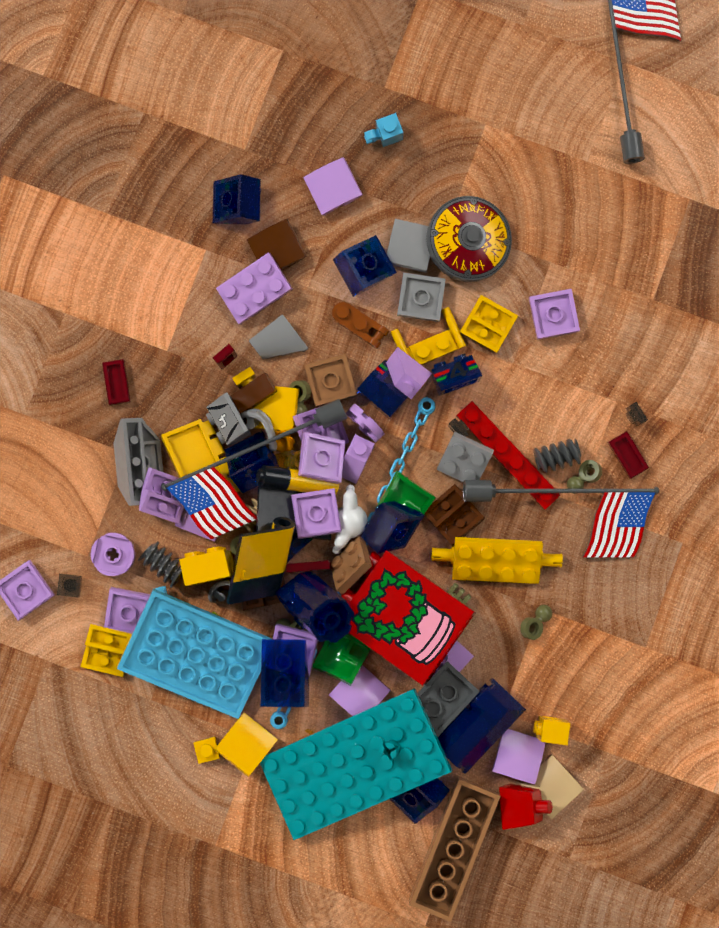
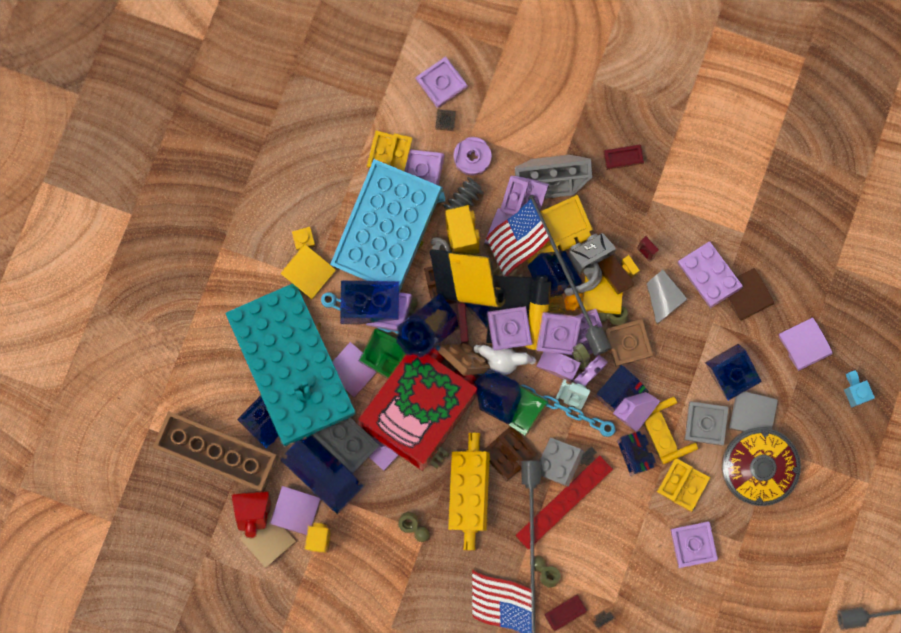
camera: 90 degrees right, 5 degrees down
clear blue slope [212,174,261,225] -> none
dark orange plate [332,302,389,349] -> none
dark grey piece [533,438,581,473] -> none
none -> light aqua plate [556,380,590,410]
none -> olive plate [572,343,591,369]

